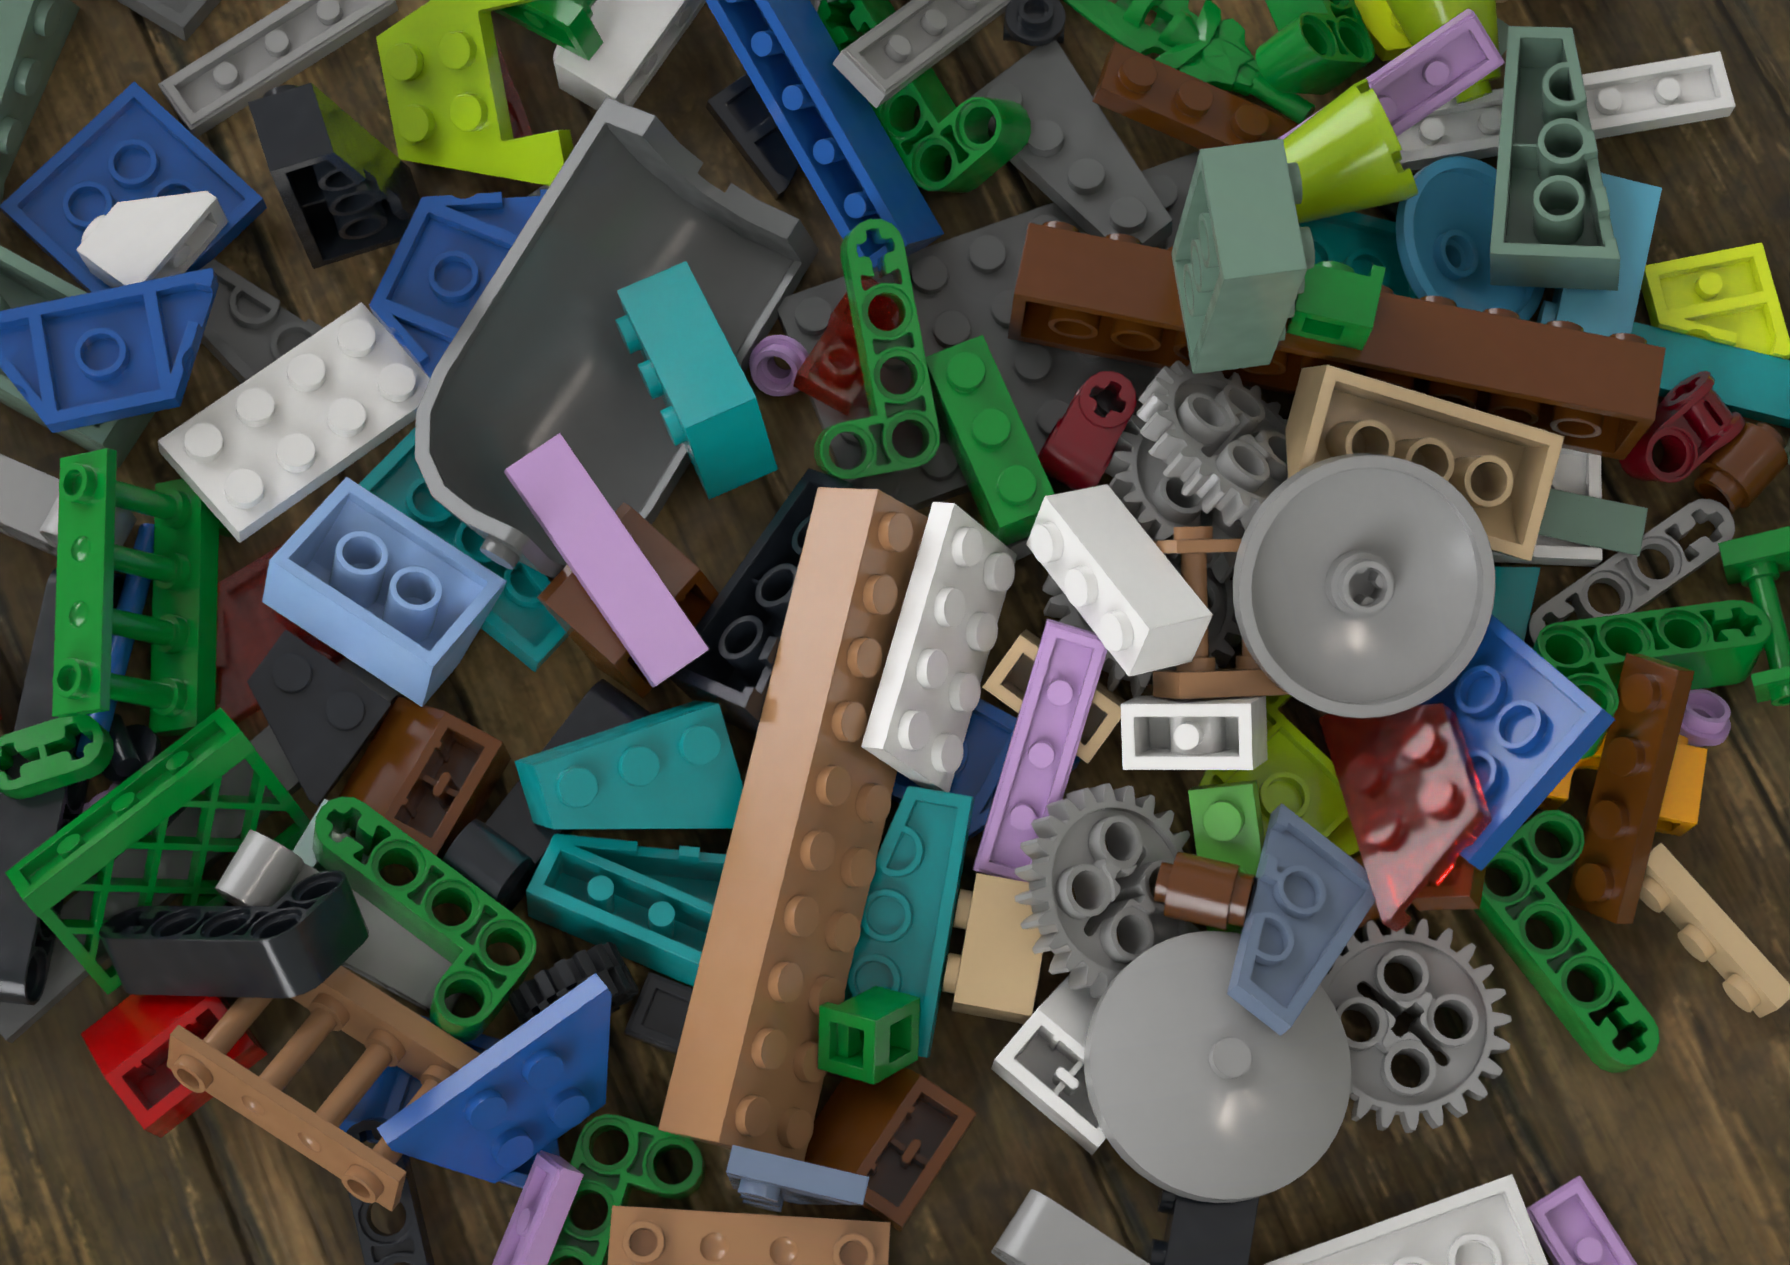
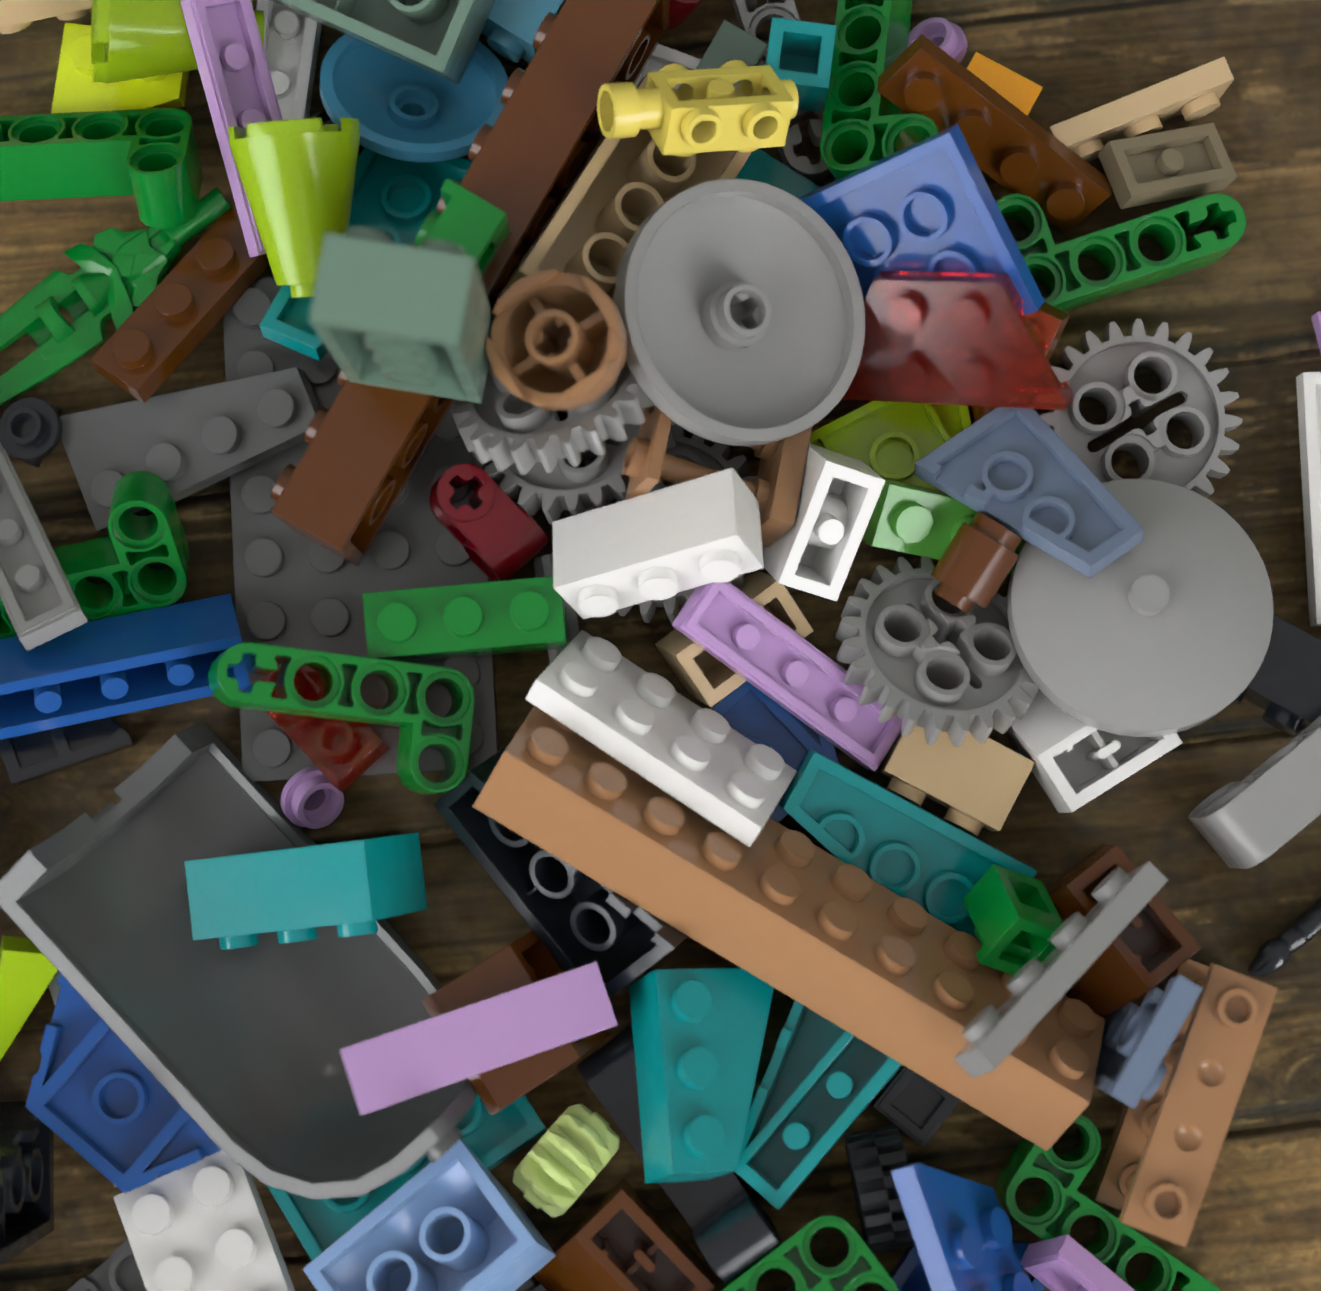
camera: 70 degrees left, 10 degrees up
none -> medium nougat cylinder [486,269,627,410]
none -> yellowish green gear [513,1103,620,1218]
none -> light yellow brick [597,60,799,157]
none -> teal brick [765,17,837,113]
none -> light grey plate [953,861,1168,1078]
none -> dark tan plate [1097,122,1237,209]

